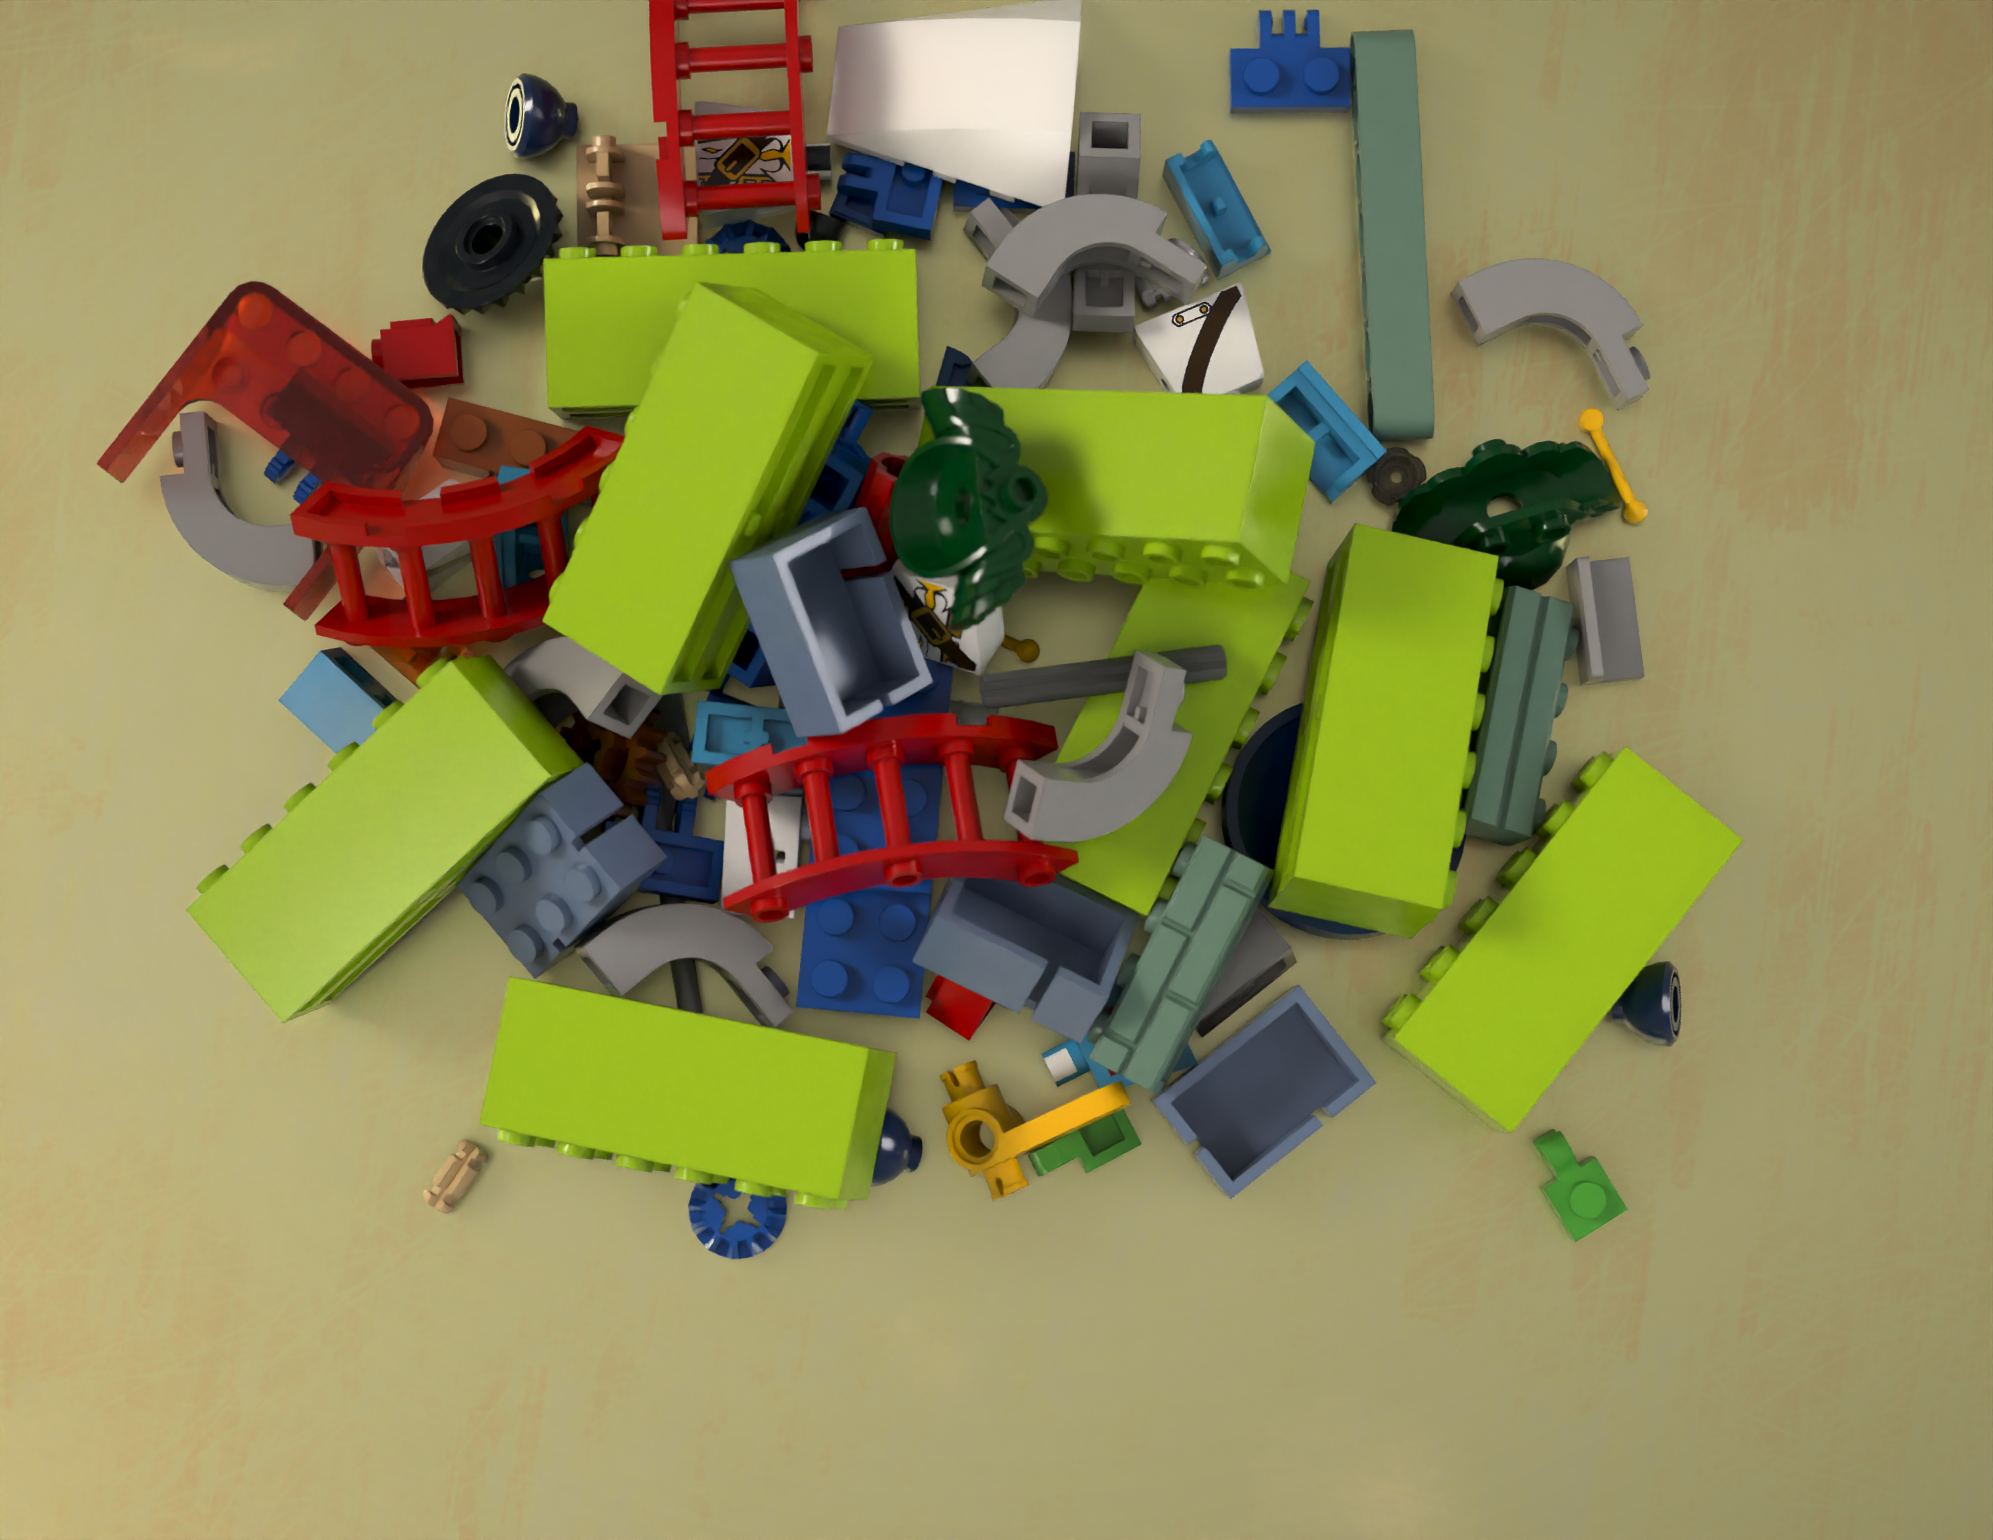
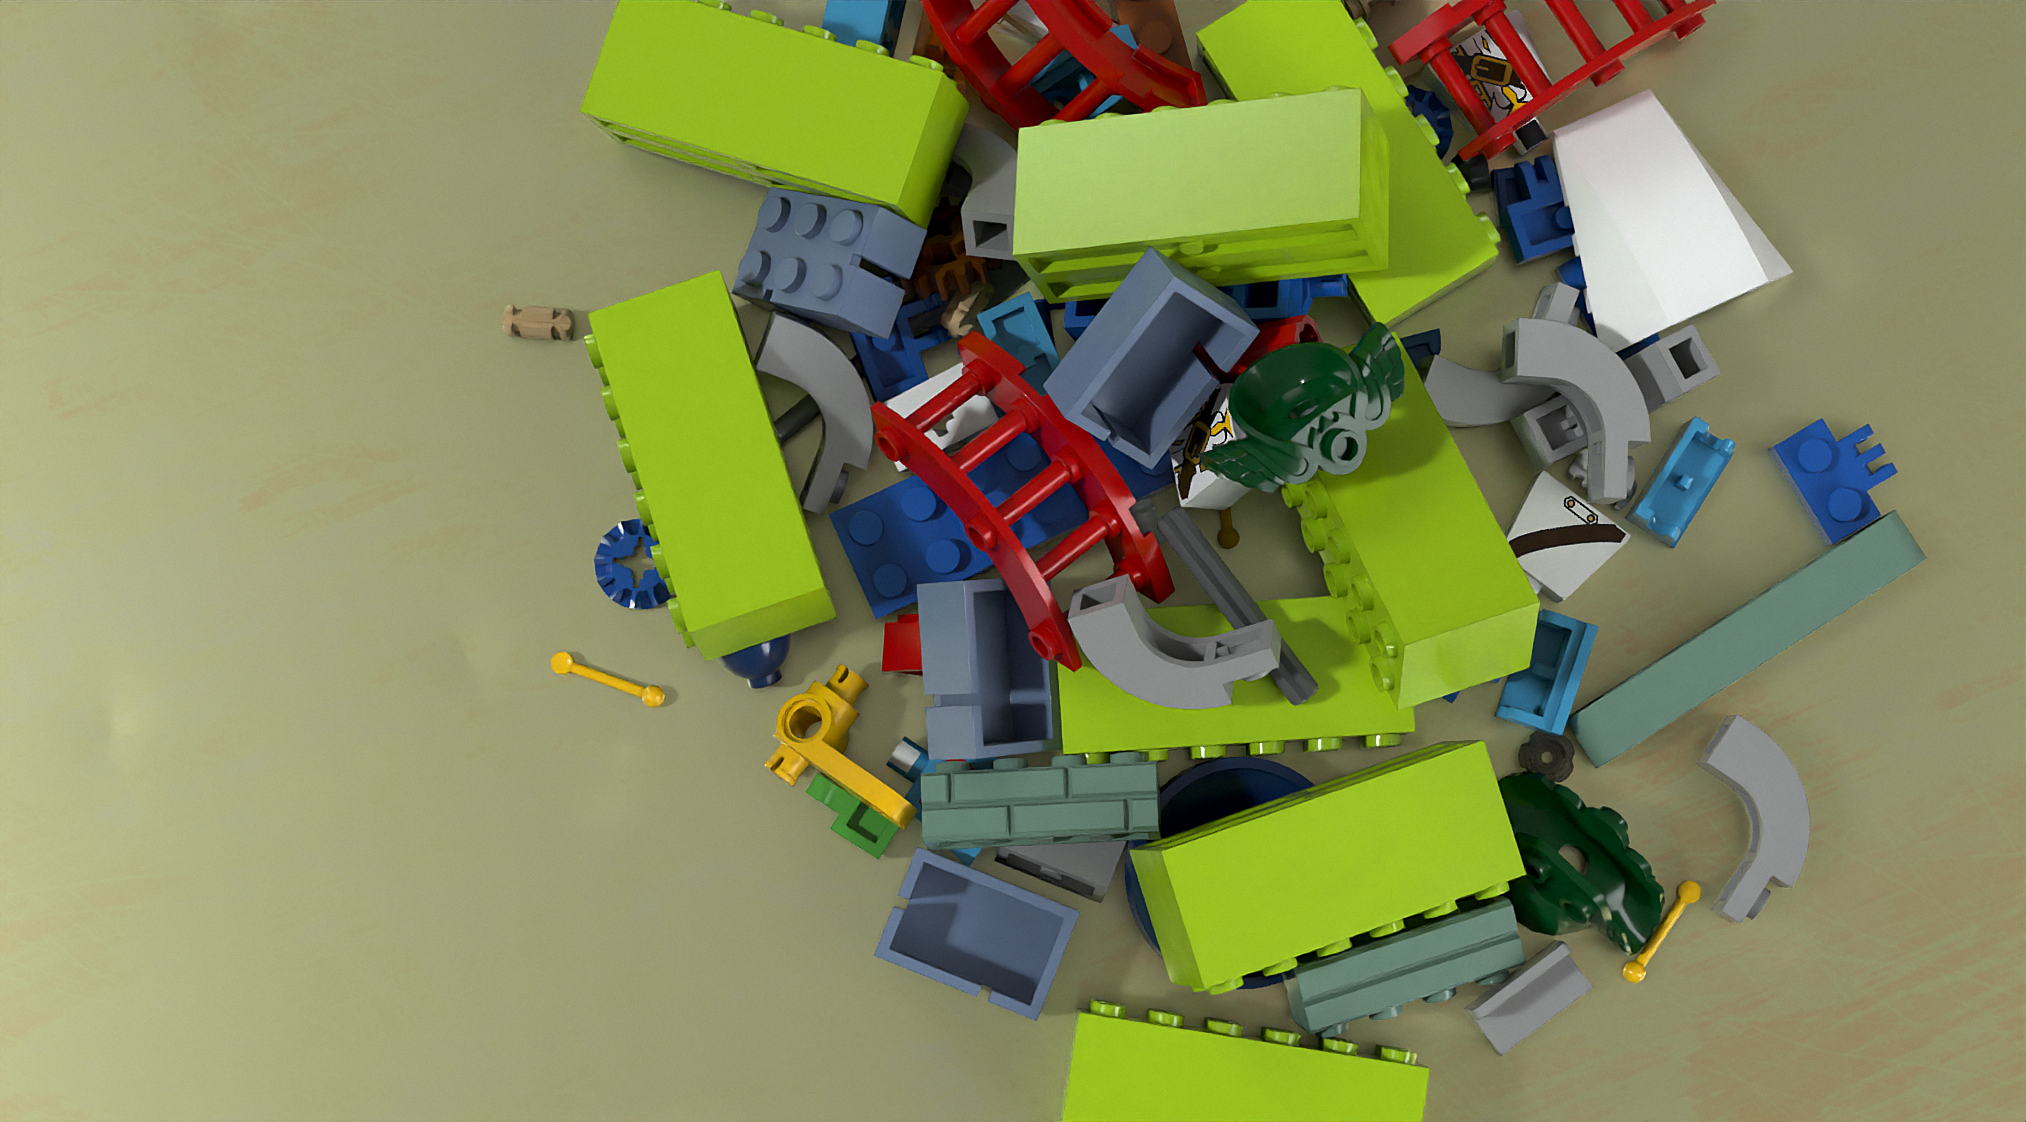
camera: 60 degrees right, 0 degrees up
none -> yellow hinge [551,652,665,708]

